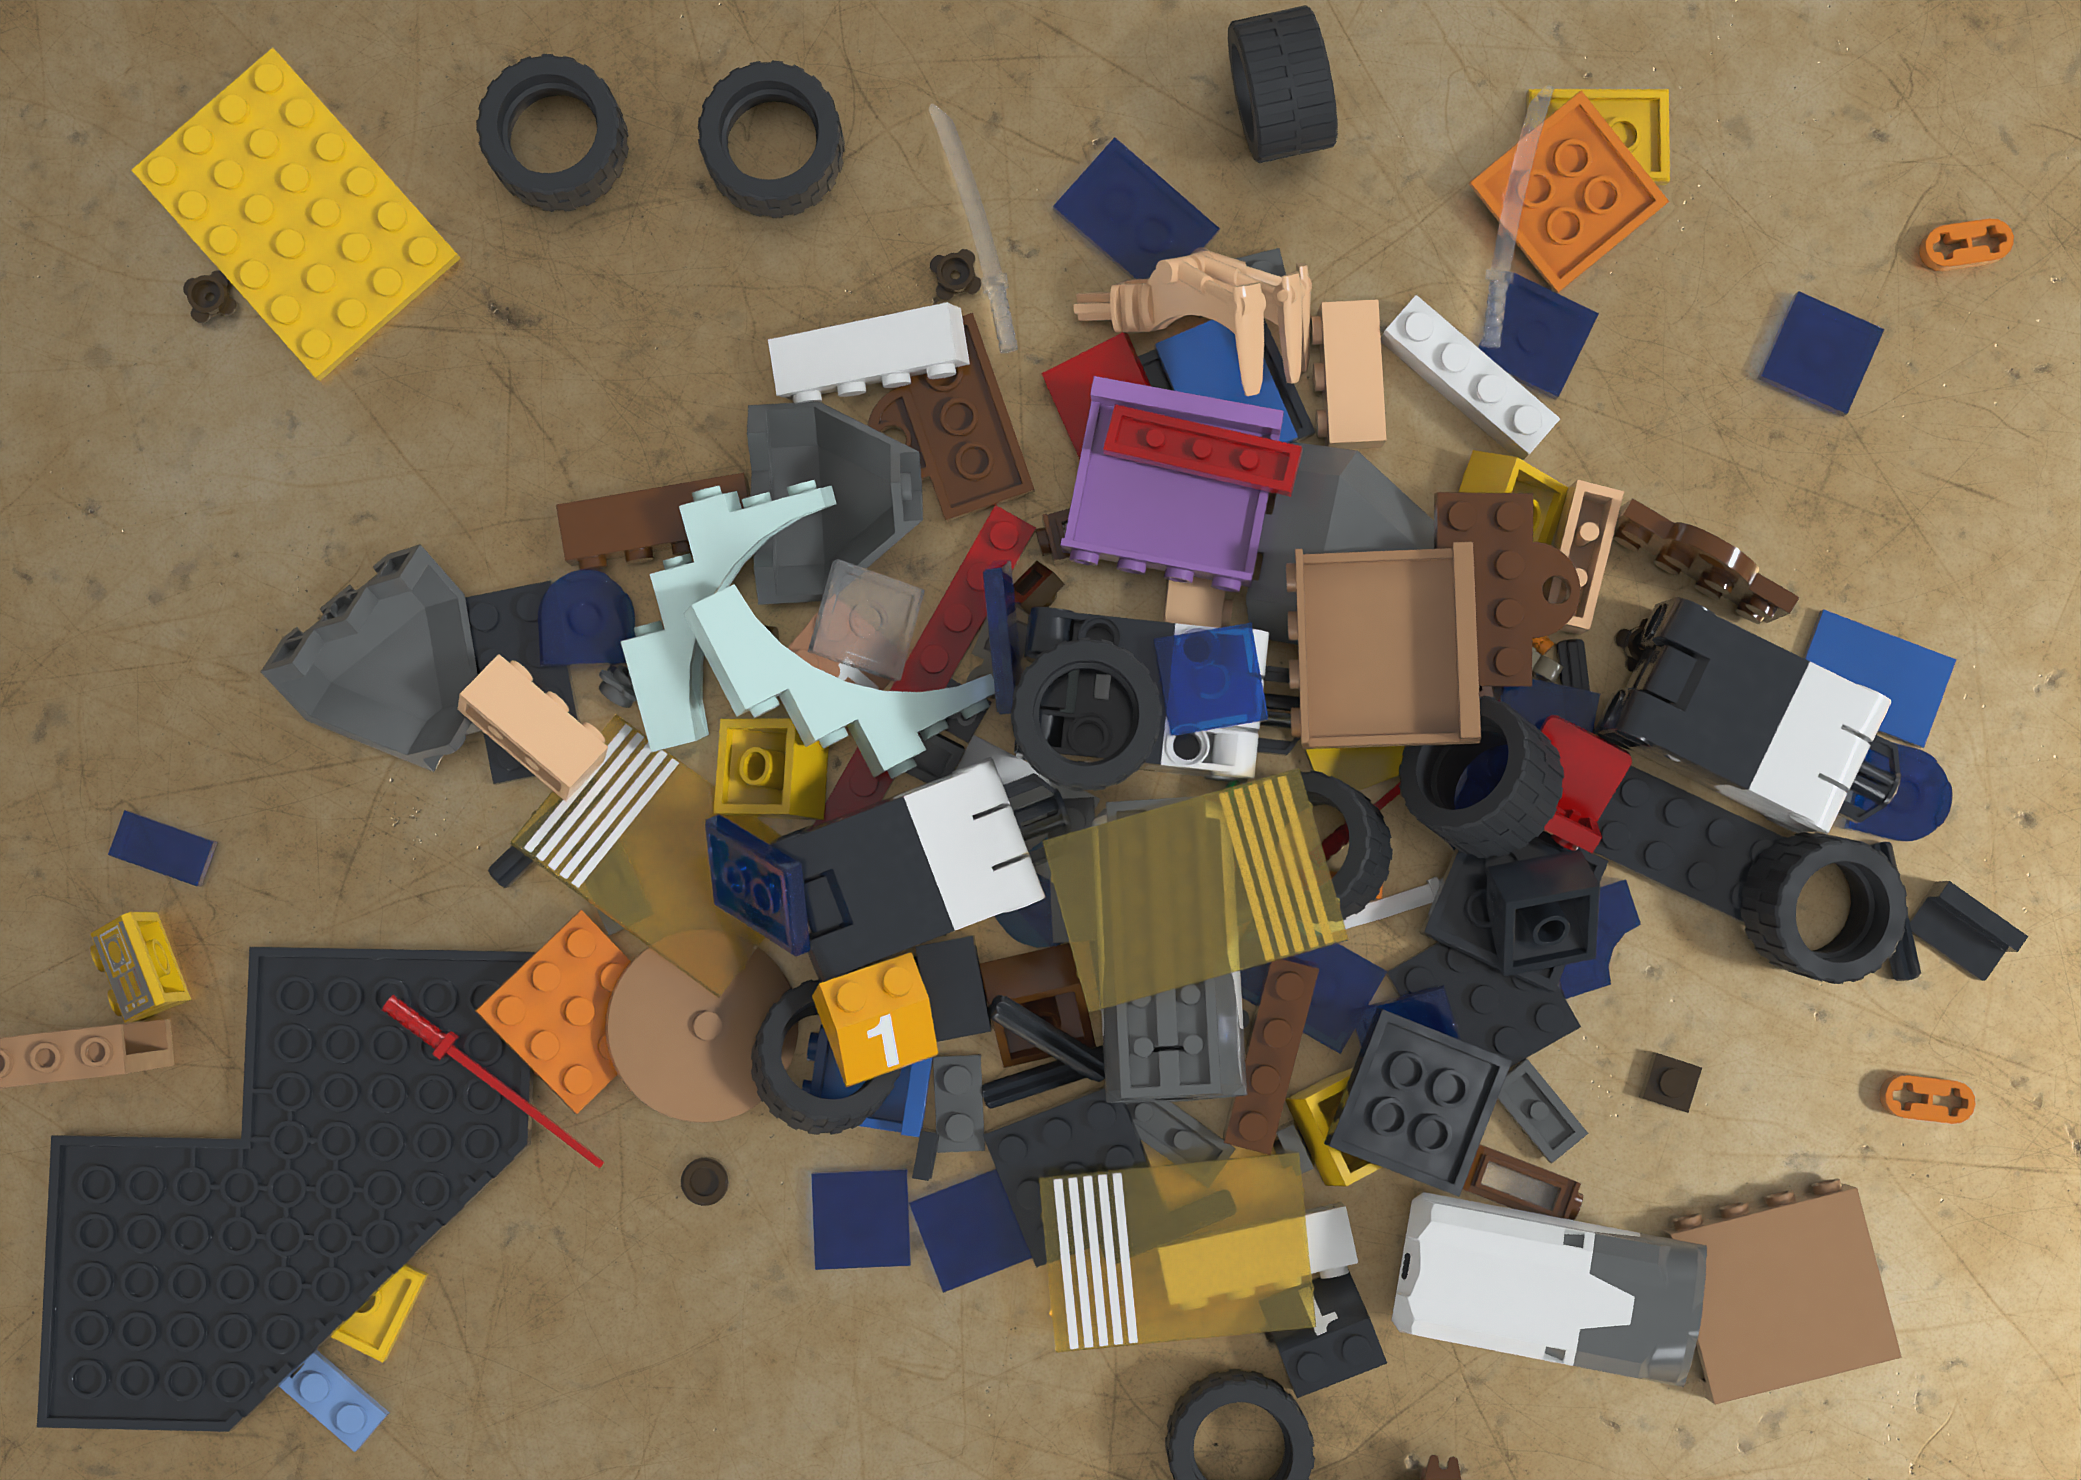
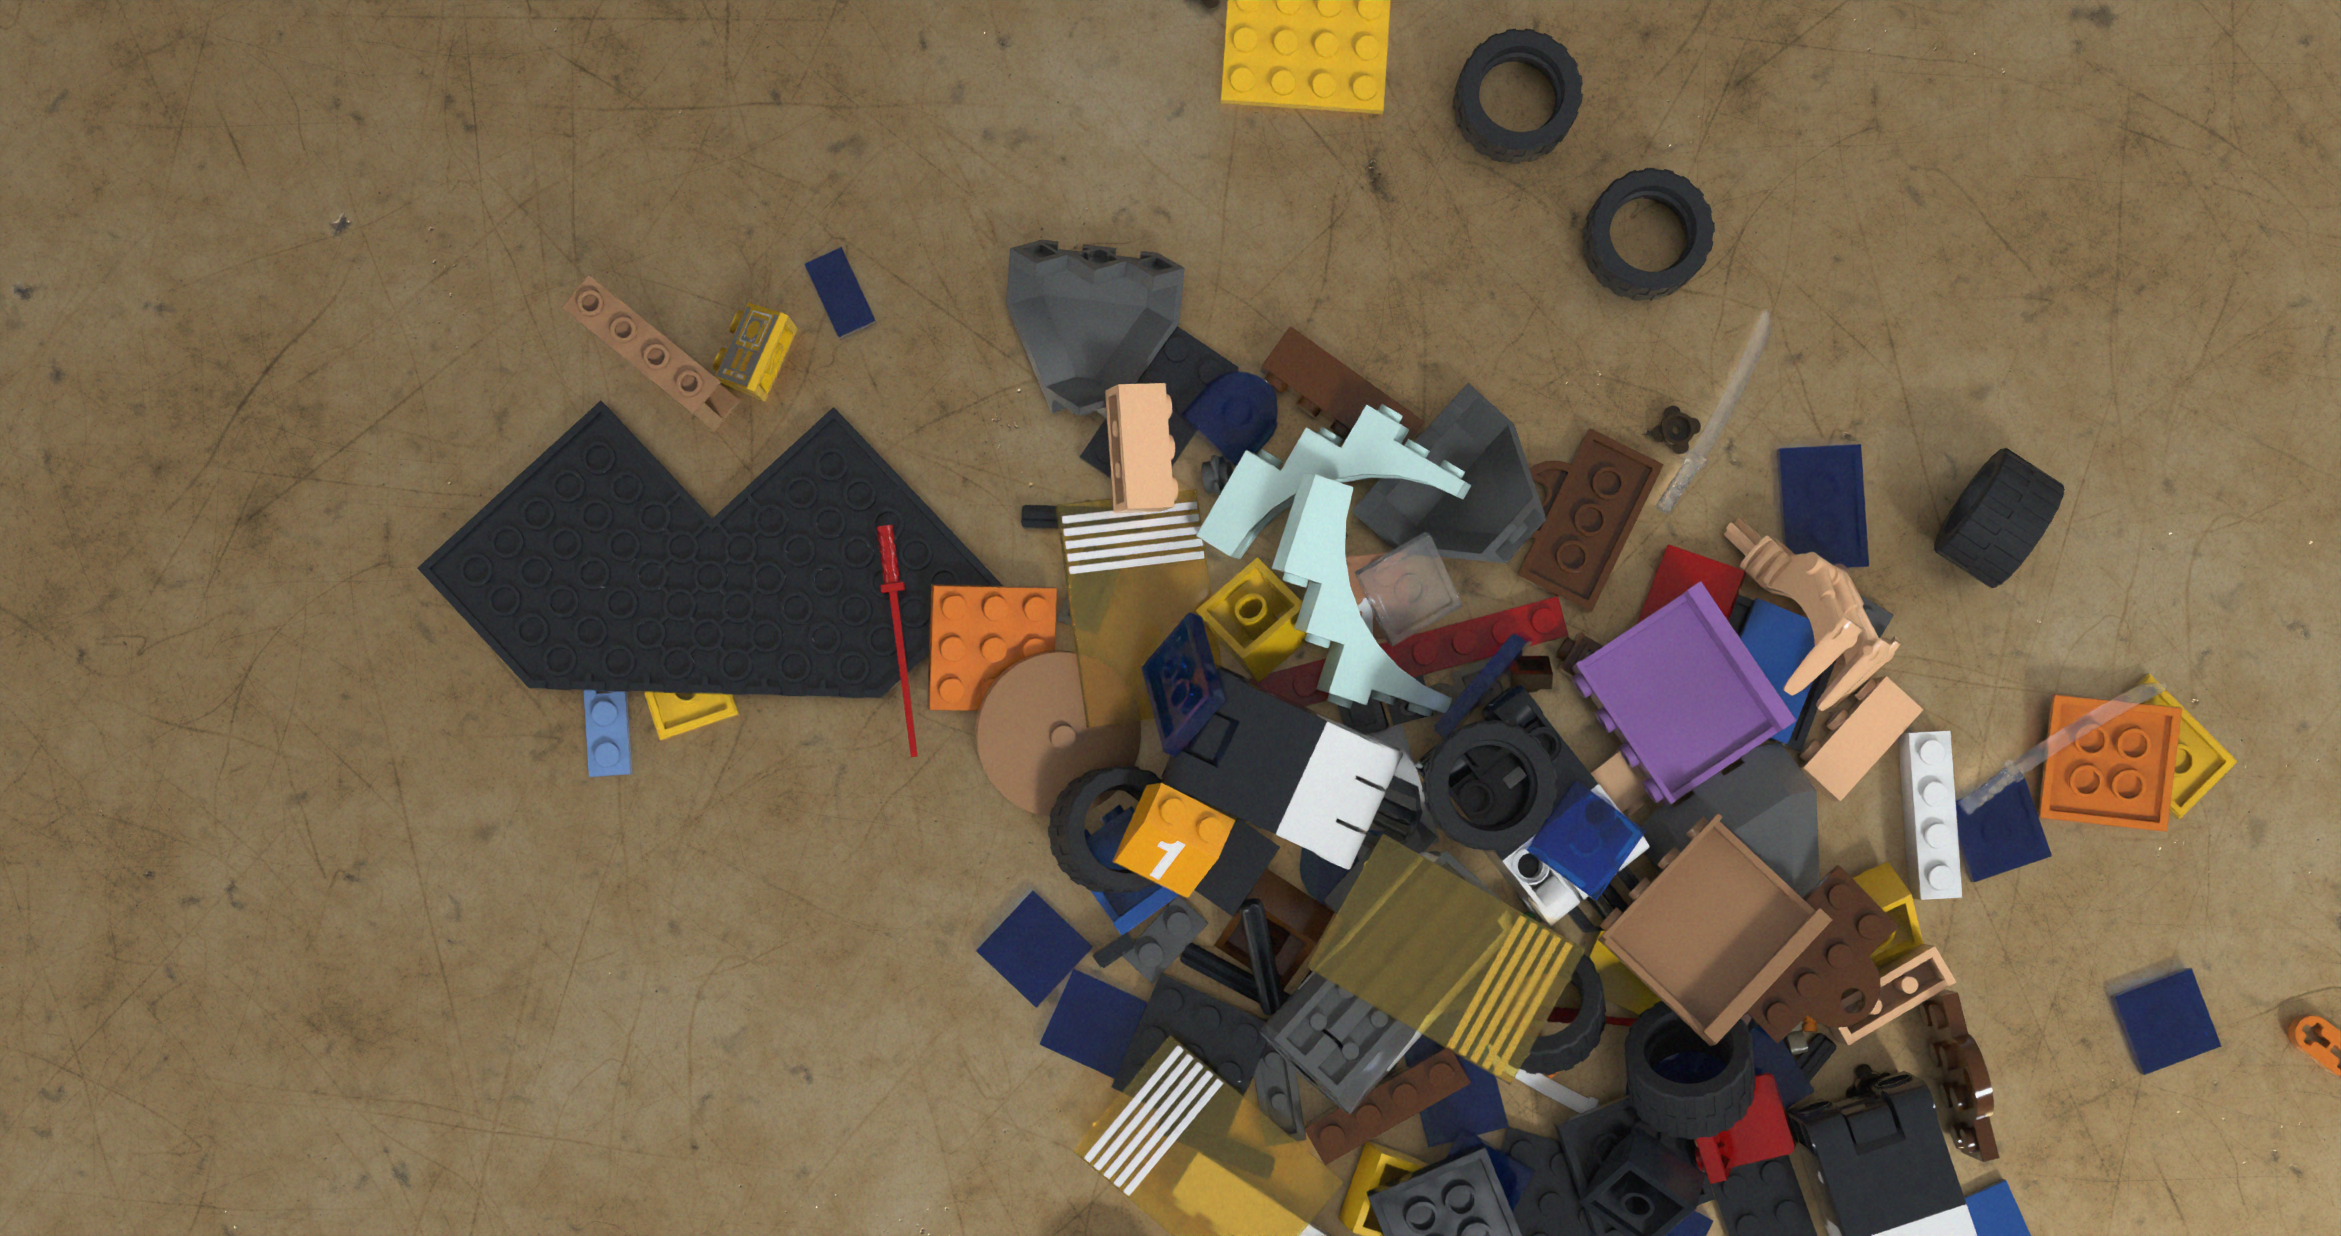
camera: 45 degrees right, 0 degrees up
dark brown tile [681,1157,730,1206] -> none
white brick [768,302,970,404] -> none
red plate [1103,404,1303,497] -> none
dark grey plate [1273,1120,1315,1176] -> none

